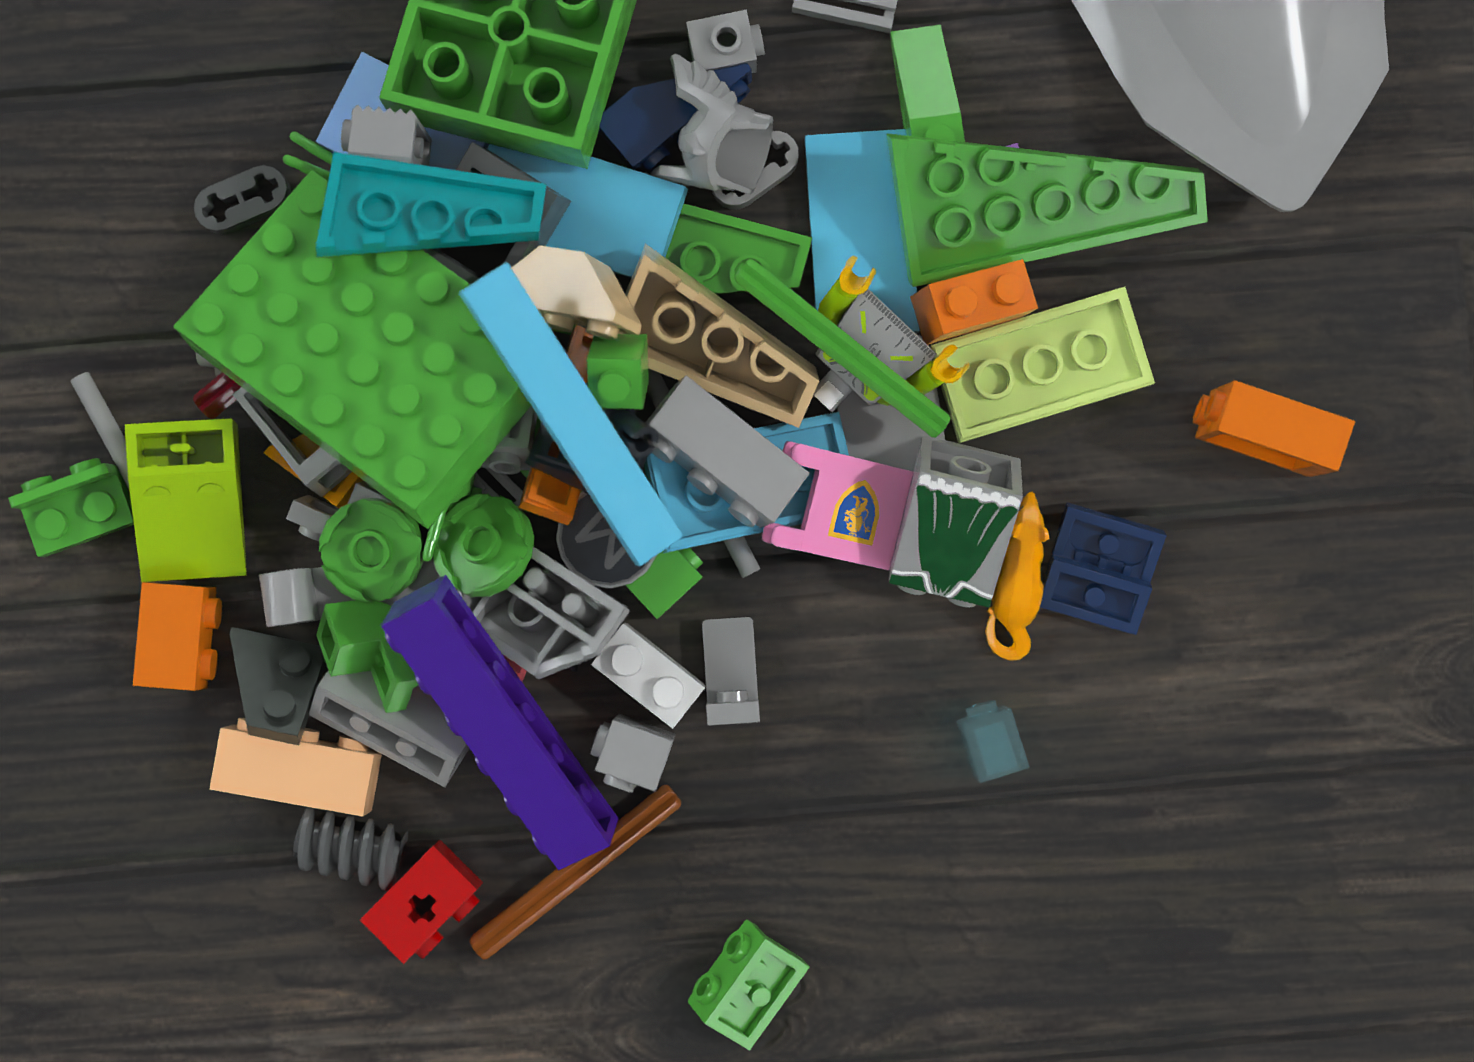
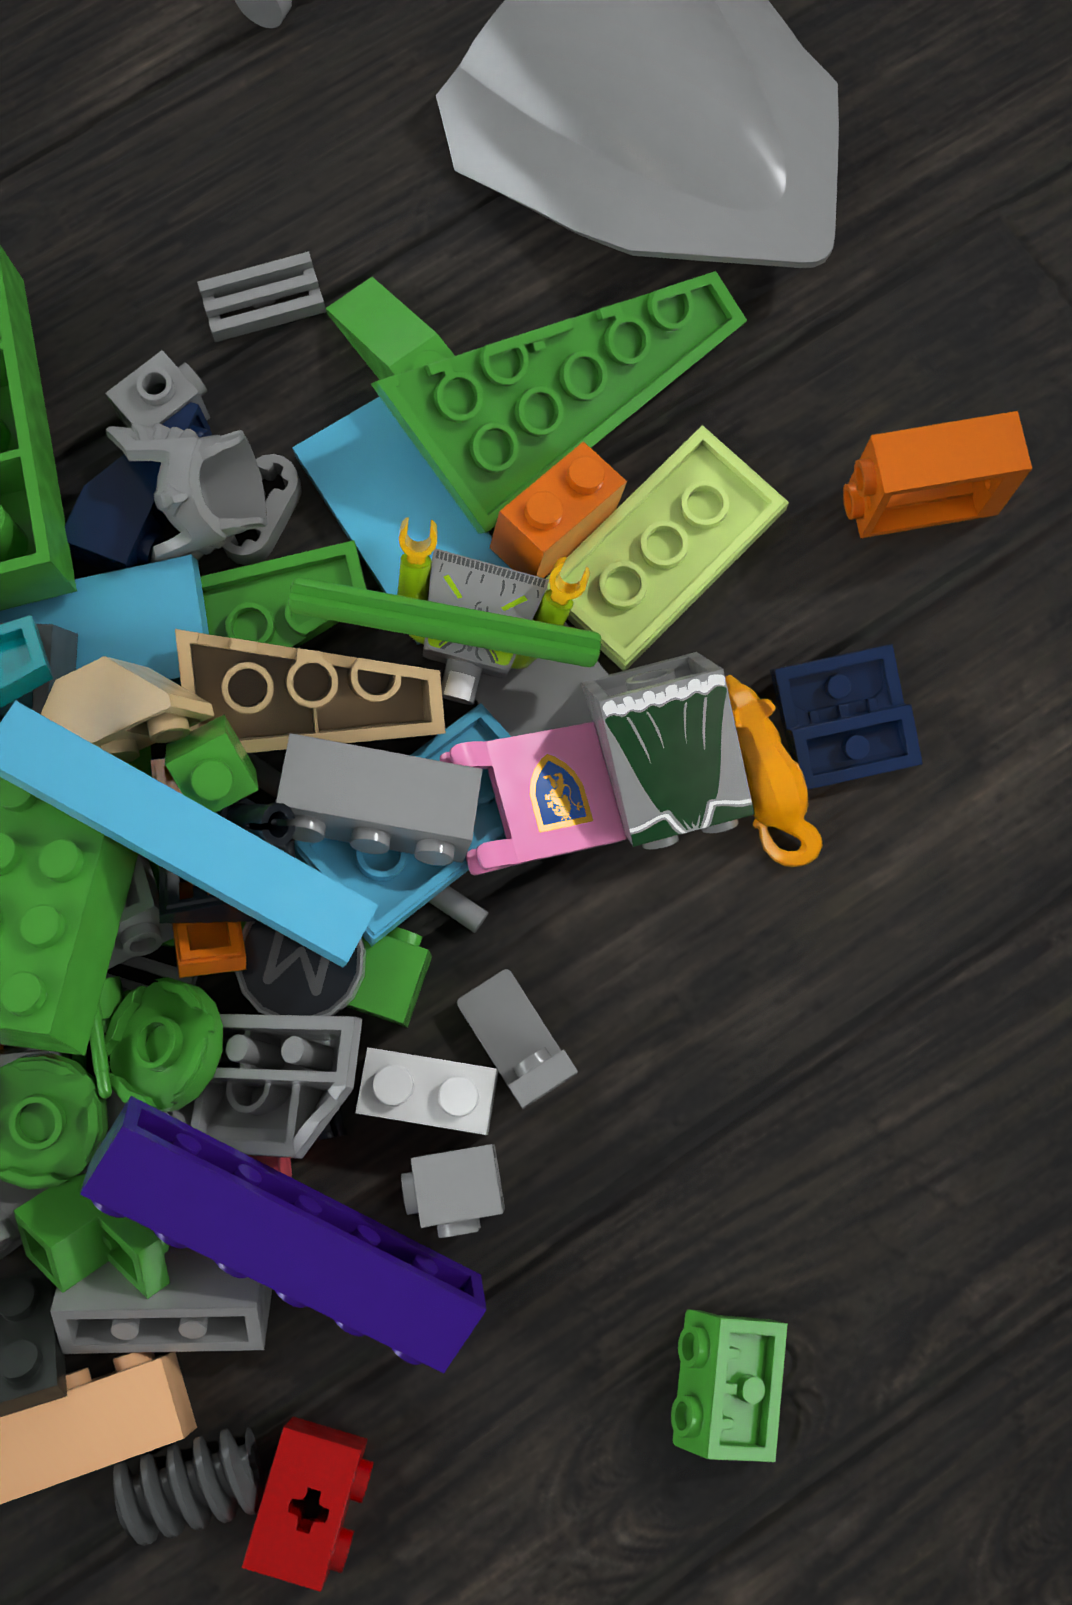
camera: 30 degrees left, 10 degrees down
dark orange axle [469,784,681,960] -> none
clear light blue brick [956,700,1030,783] -> none

